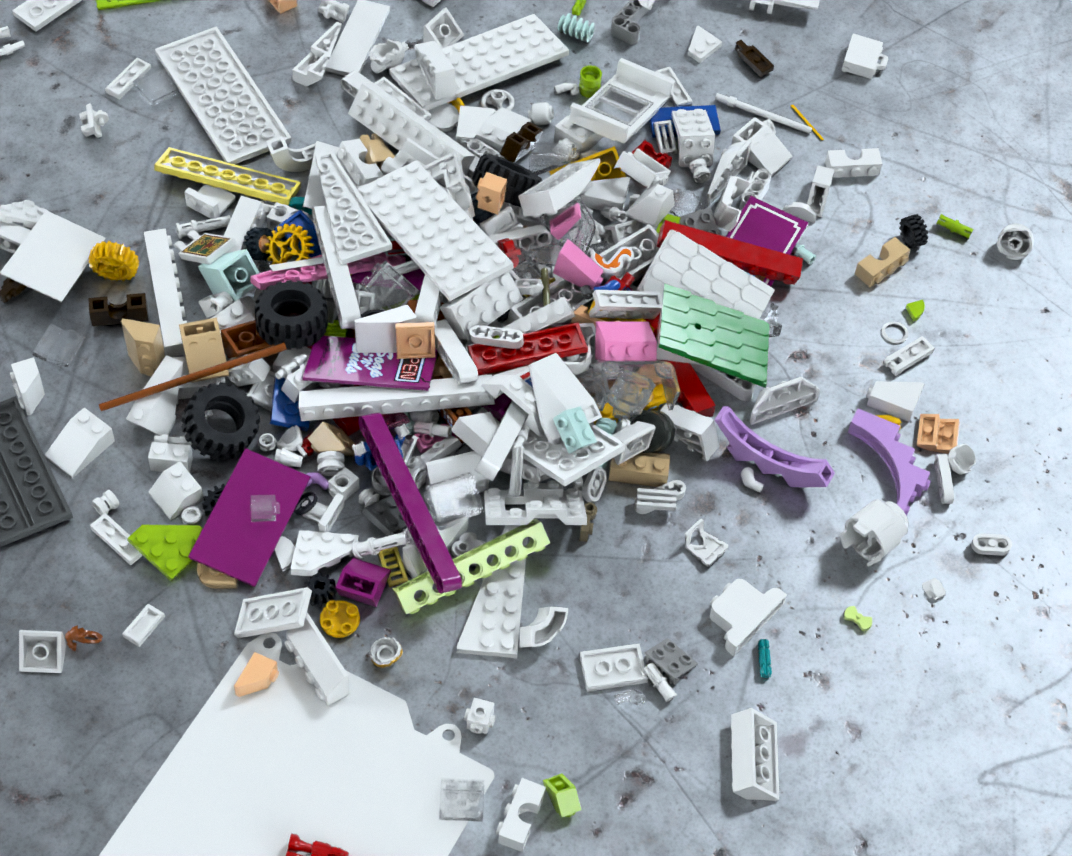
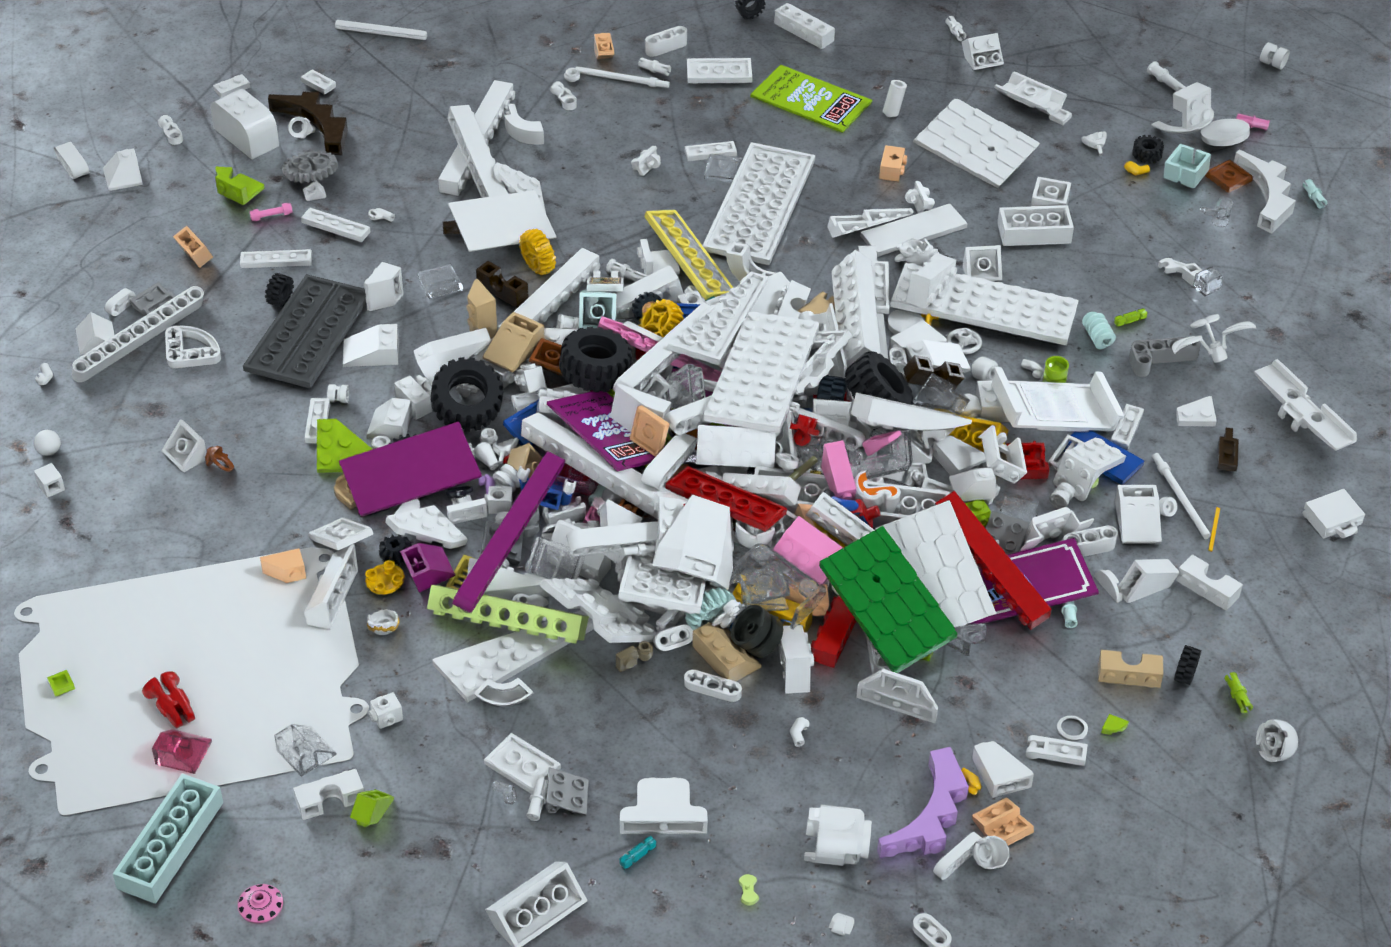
camera: 50 degrees right, 10 degrees down
dark orange piece [99,343,287,411] -> none
white tile [122,604,165,647] -> none
clear brick [250,495,280,522] -> none
white pin [352,531,412,559] -> none
white beam [469,325,524,349] -> none
light nougat brick [476,172,507,215] -> none
white axle [510,442,524,496] -> none
light aqua bracket [553,406,597,454] -> none
white axle [601,207,628,222] -> none
white slope [611,421,656,465] -> none
white tile [636,488,677,511] -> none
white piece [685,519,728,567] -> none
white wedge [706,140,752,206] -> none
lavender arch [715,406,835,487] -> none

